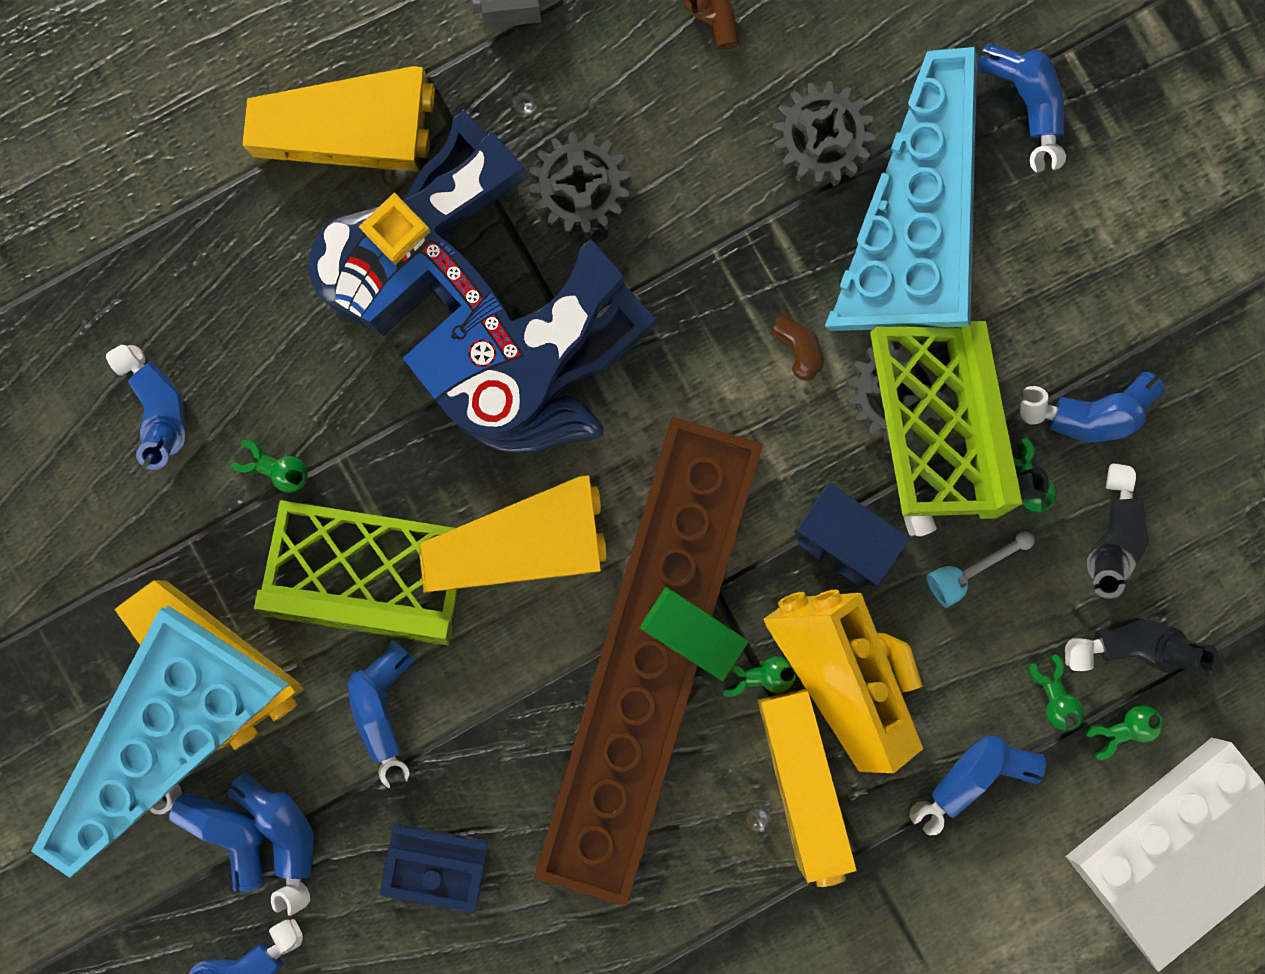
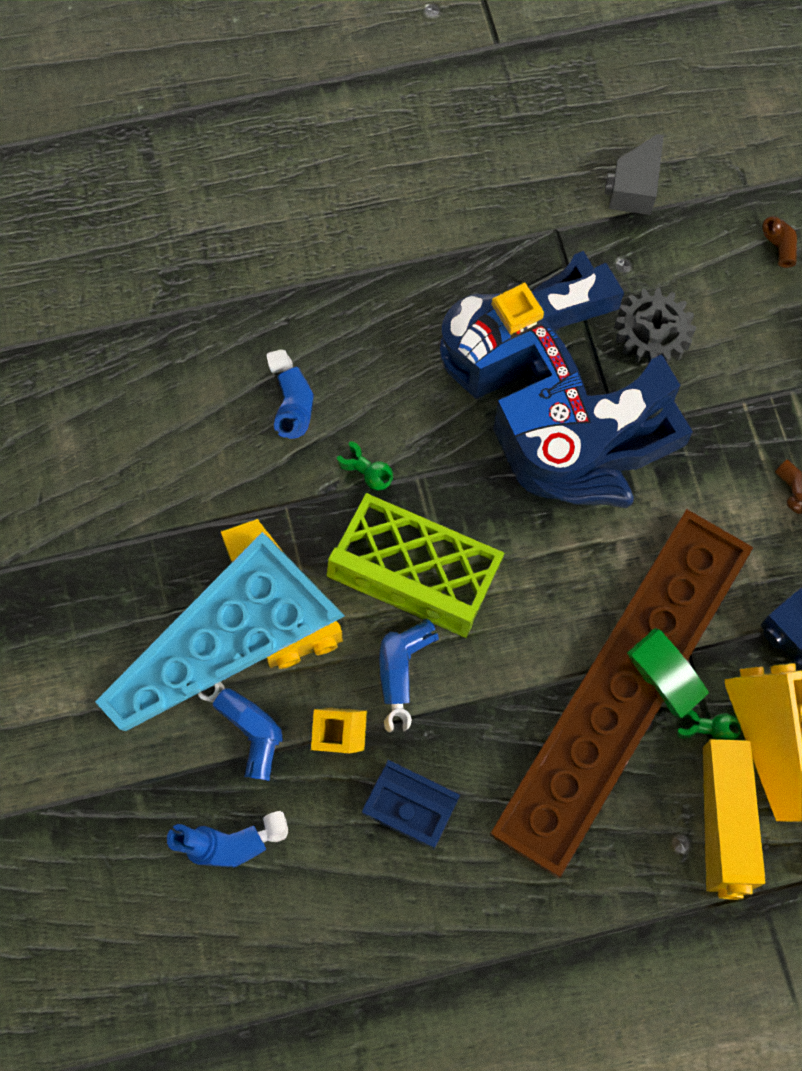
camera: 15 degrees right, 15 degrees down
blue arm [228,773,314,916] -> none
yellow slope [243,66,435,172] -> none
yellow slope [418,475,606,593] -> none
none -> yellow brick [311,708,367,753]

